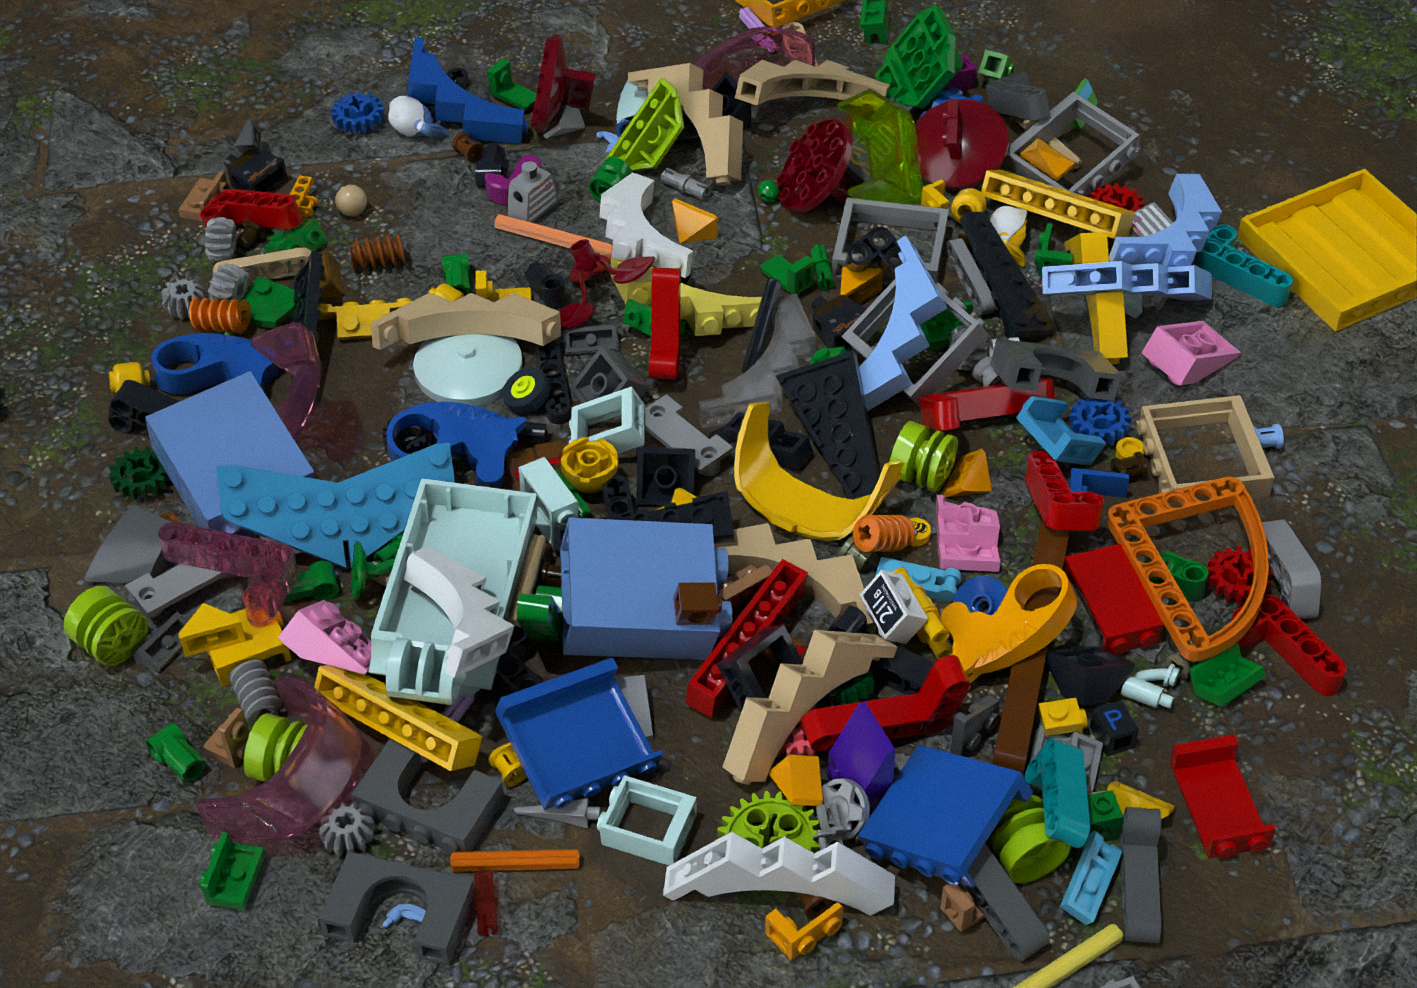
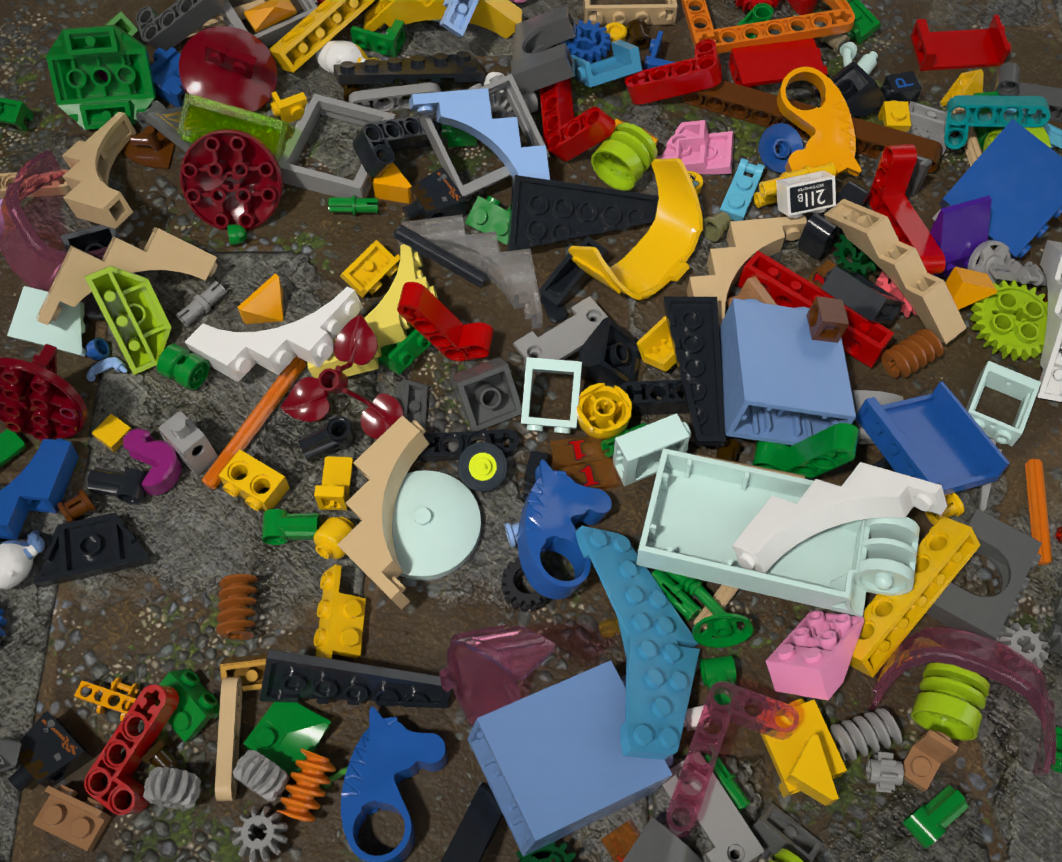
camera: 85 degrees left, 15 degrees up
tan piece [335,185,367,217] -> none
green bracket [760,255,814,296] -> none
orange piece [853,515,915,552] -> none
yellow head [951,188,987,224] -> none
none -> black wing [34,512,151,588]
none -> yellow tile [92,414,132,452]
none -> yellow brick [219,449,290,511]
none -> yellow bracket [340,240,400,298]
none -> green axle [703,751,751,812]
none -> light grey gear [866,752,904,793]
none -> dark orange piece [881,329,944,378]

